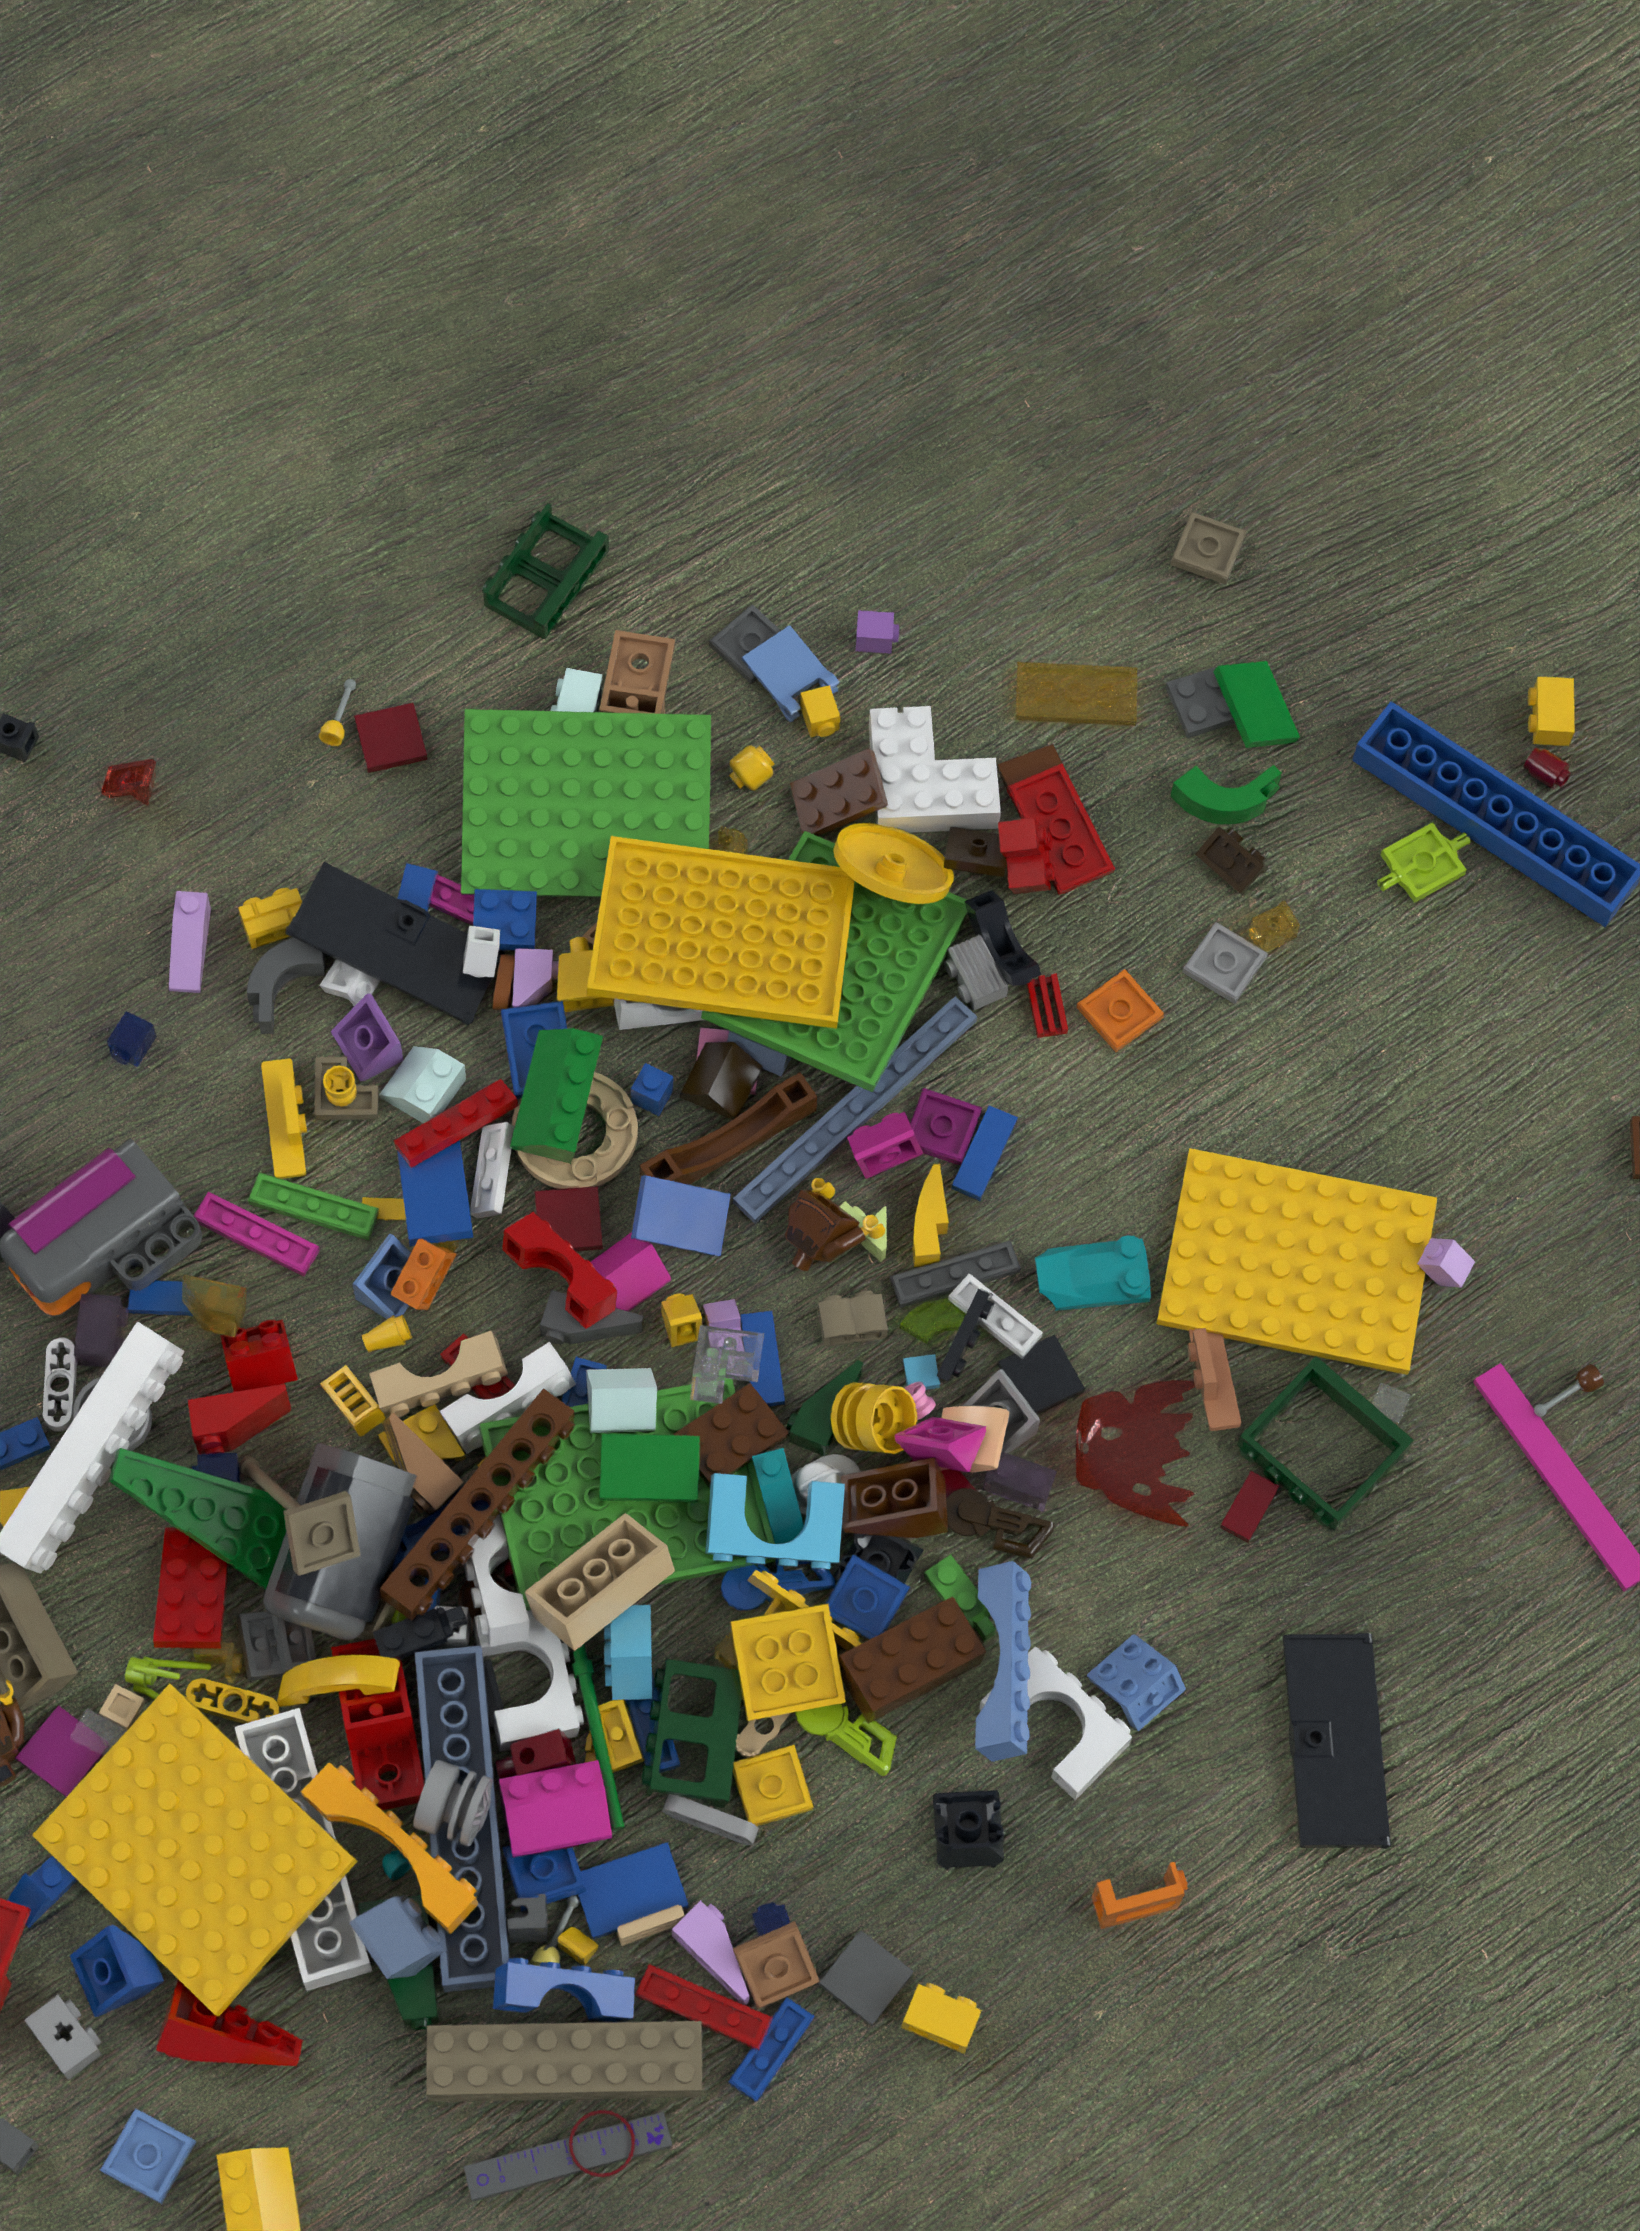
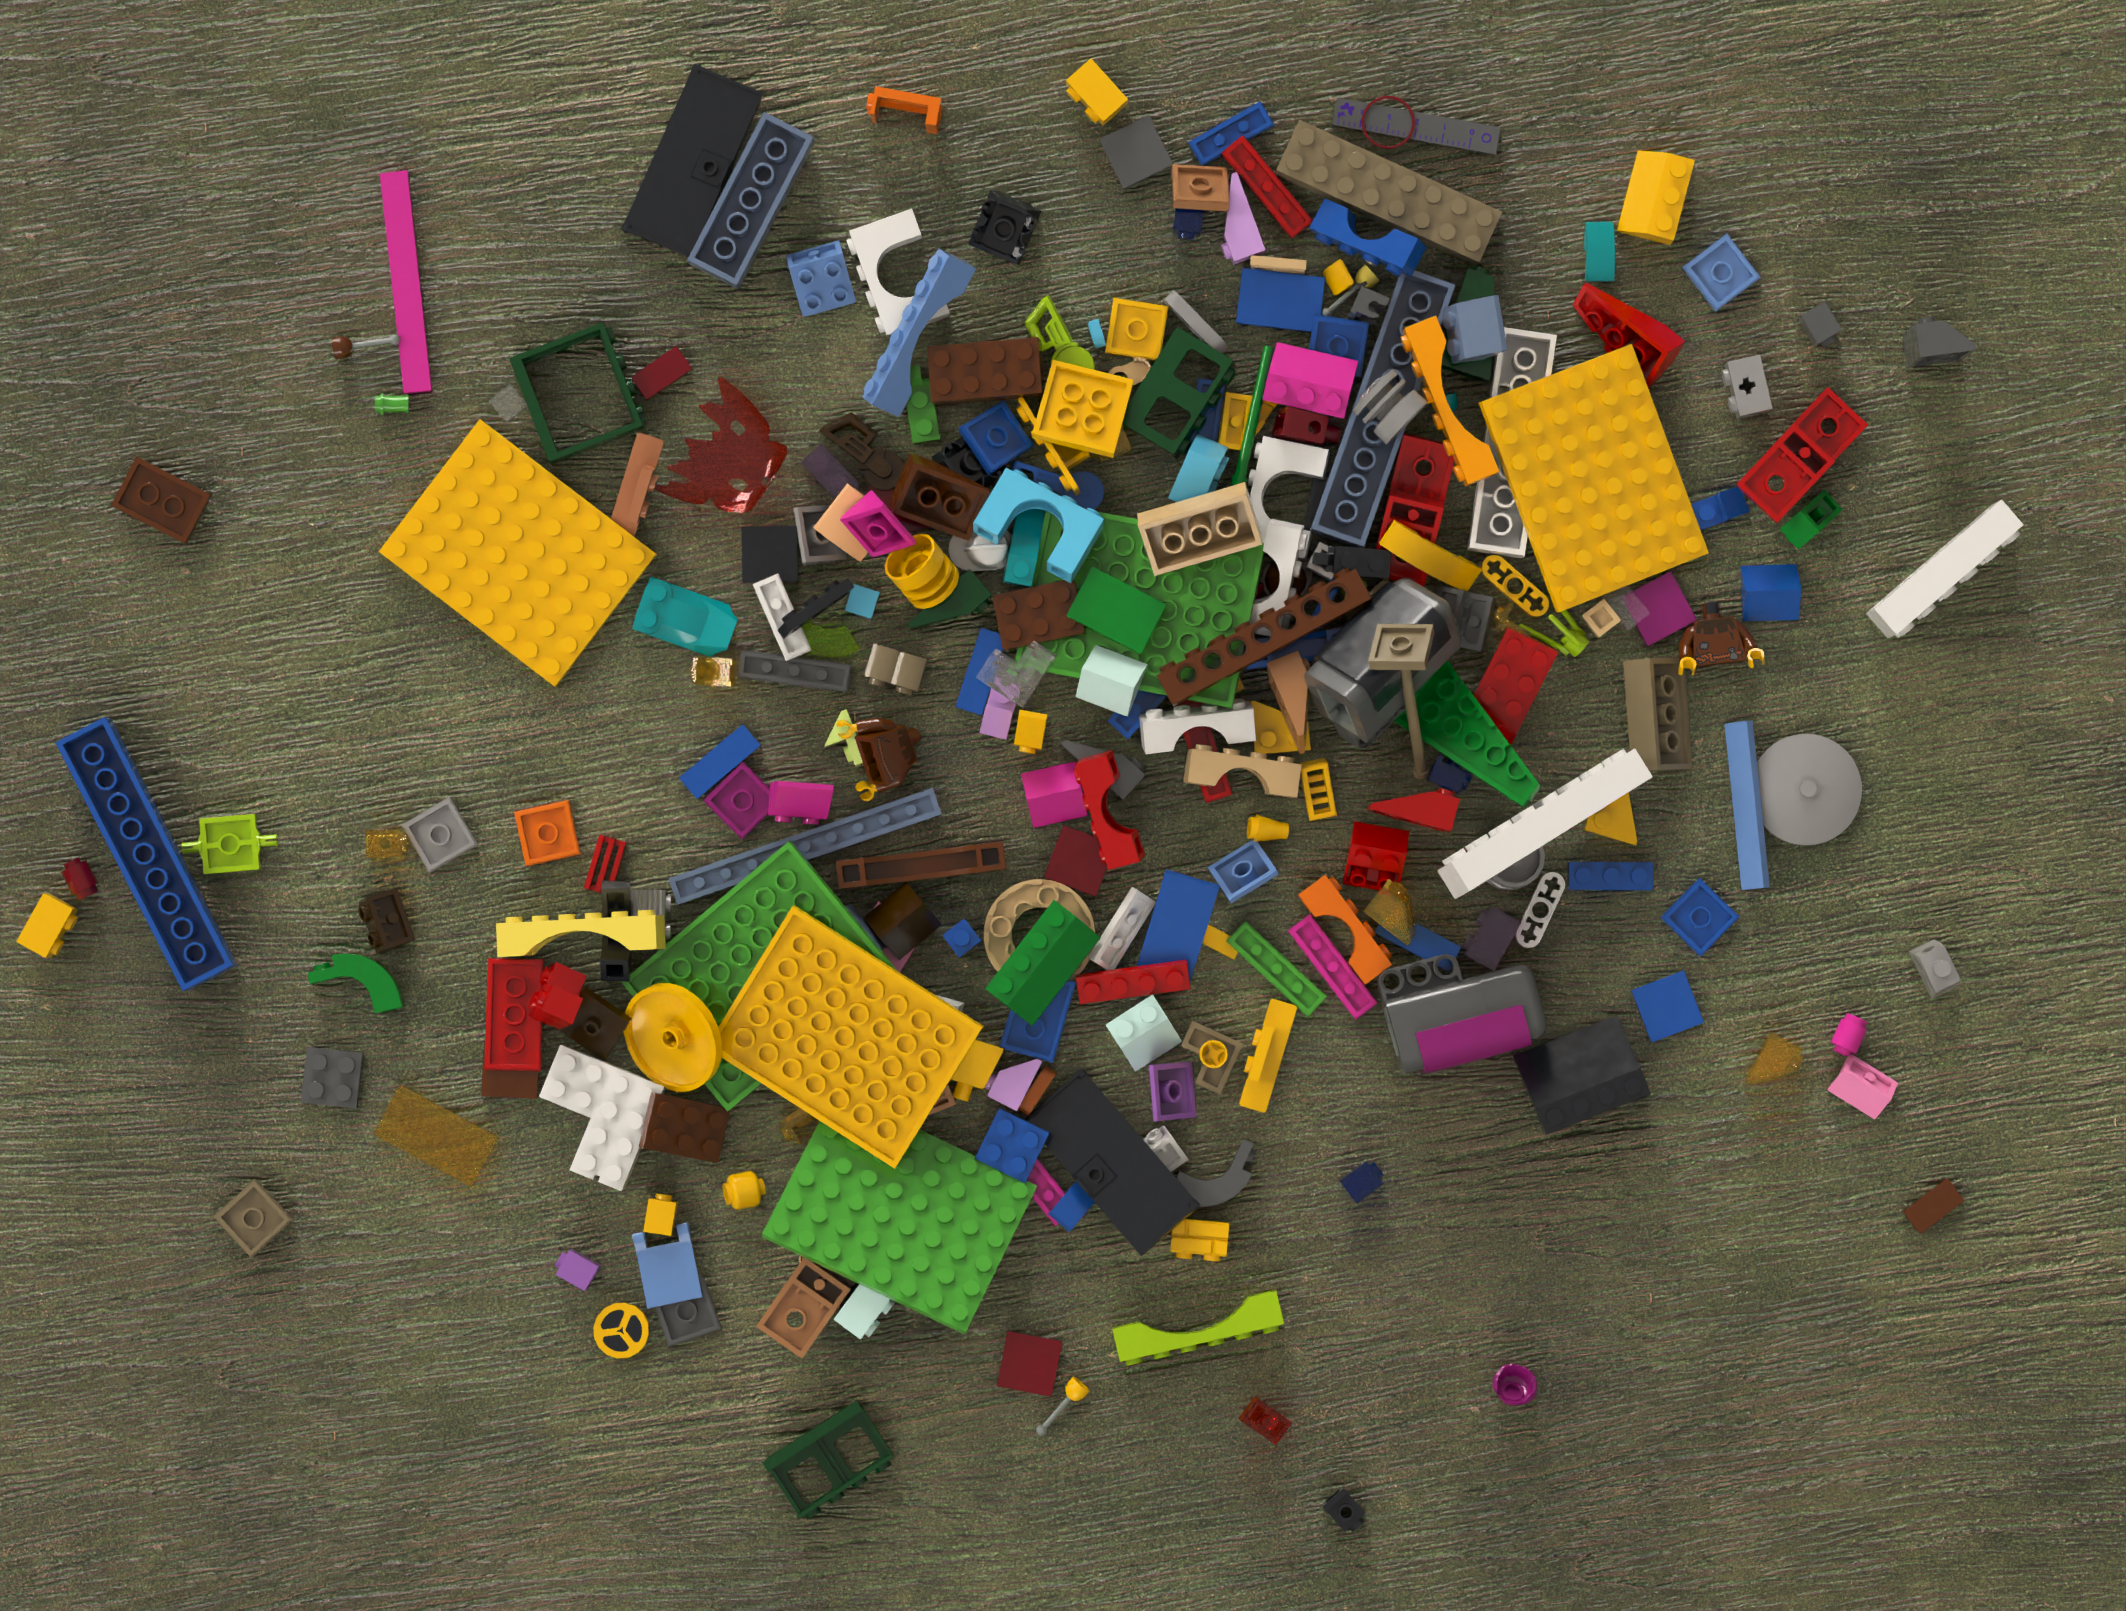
camera: 145 degrees left, 20 degrees up
blue slope [70,1925,164,2017] -> none
lavender slope [169,891,211,993] -> none
orange bracket [391,1239,457,1310] -> none
white brick [463,926,500,978] -> none
tile [631,1176,731,1257] -> none
bright pink wheel [904,1381,936,1420] -> none
yellow slope [912,1164,949,1267] -> none
green tile [1213,661,1300,748] -> none
lavender brick [1417,1238,1475,1288] -> none
none -> bright green pin [375,393,409,415]
none -> light yellow arch [496,910,666,957]
none -> yellow tile [593,1303,649,1359]
none -> sand blue brick [687,112,815,290]
none -> clear yellow bracket [690,656,736,687]
none -> medium azure tile [1087,319,1106,348]
none -> lime arch [1112,1290,1284,1365]
none -> orange arch [1297,875,1392,985]
none -> teal slope [1583,221,1615,281]

